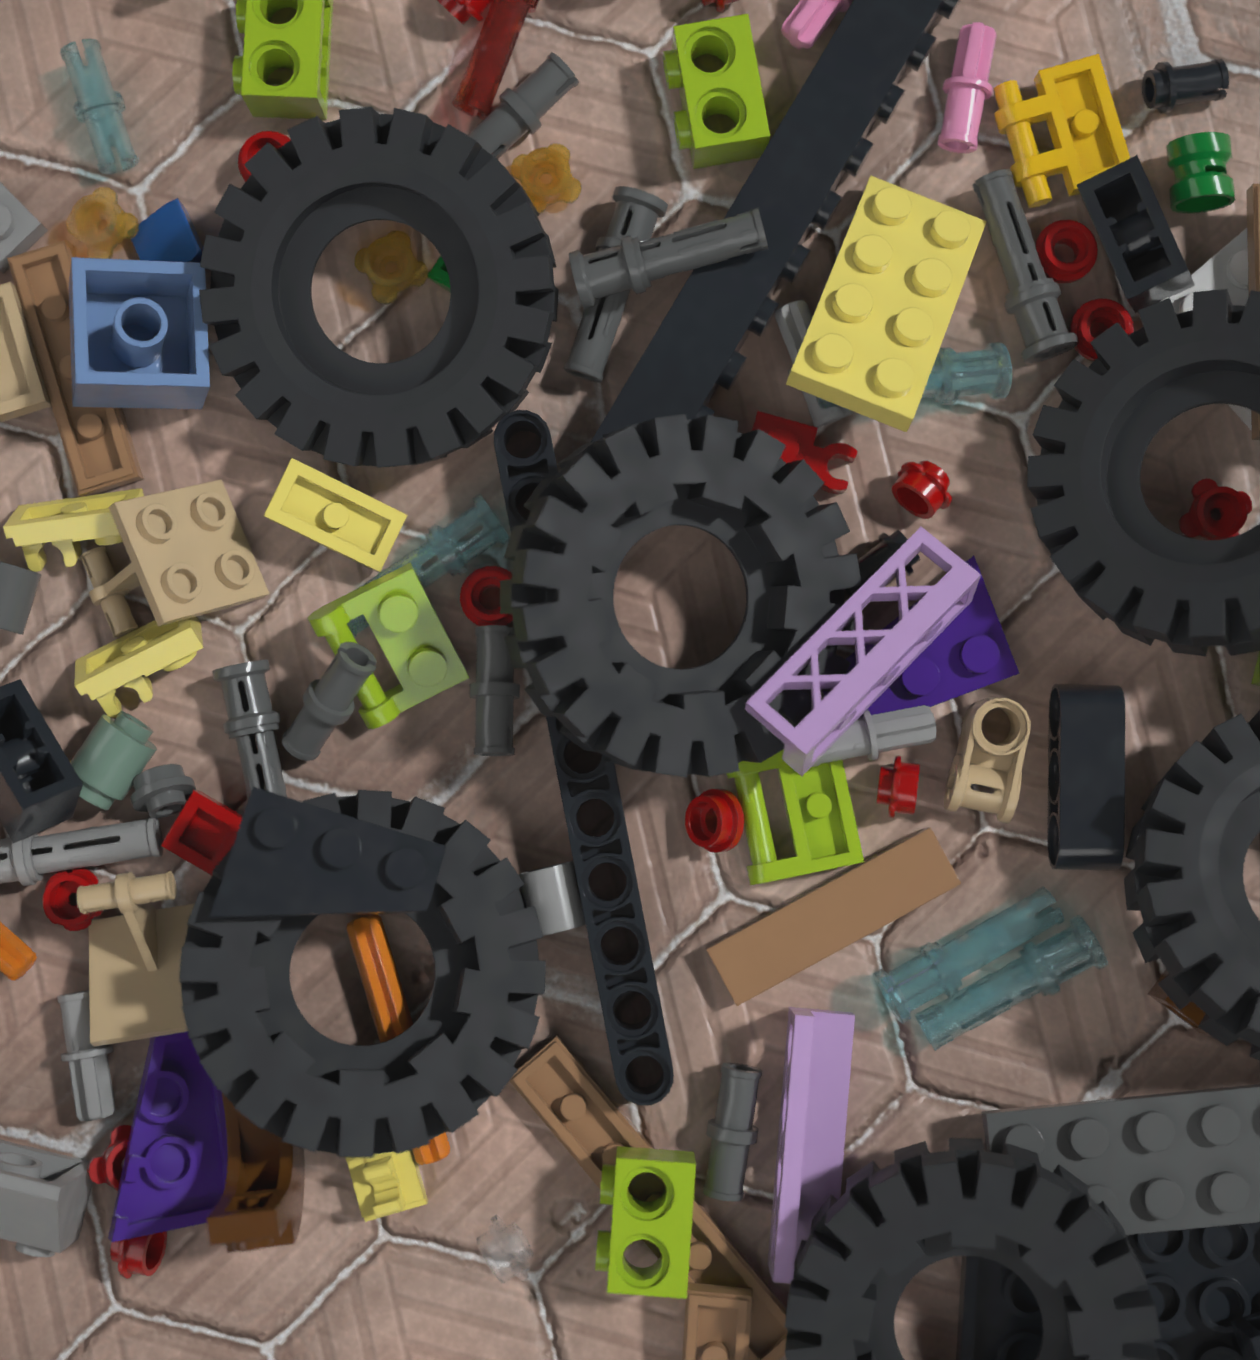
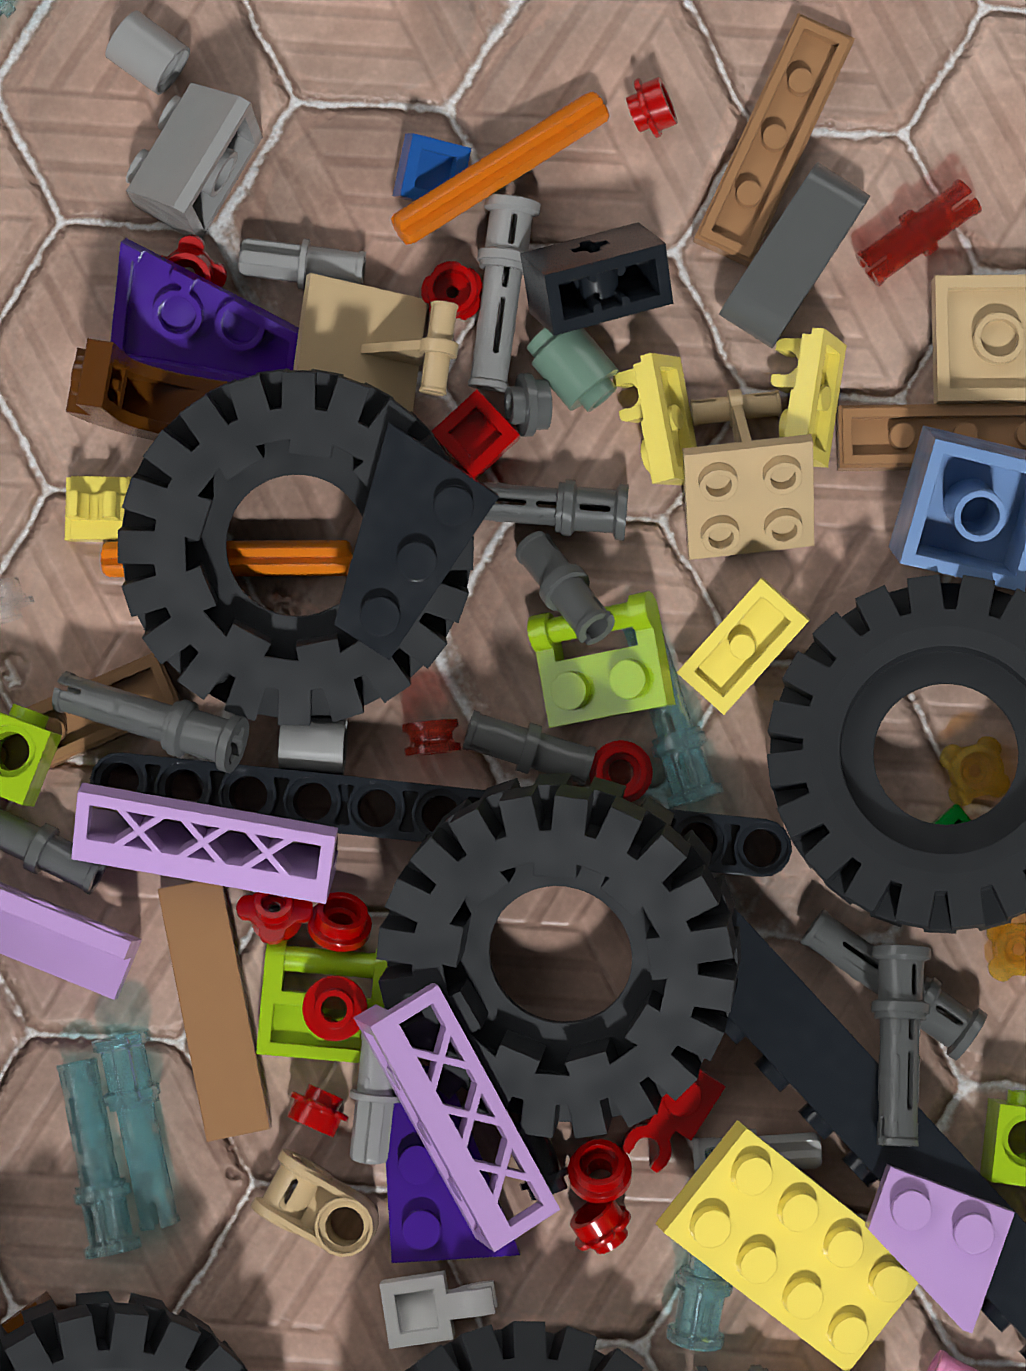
camera: 105 degrees right, 0 degrees up
red plate [110,1231,167,1279] -> none
black beam [1047,684,1125,871] -> none
none -> dark grey pin [52,671,249,774]
none -> lavender fence [71,783,338,904]
none -> red plate [236,892,314,945]
none -> red plate [302,975,368,1041]
none -> white plate [379,1270,498,1349]
none -> clear red bush [402,719,462,757]
none -> red plate [568,1139,632,1203]
none -> lavender wing [865,1164,1015,1333]

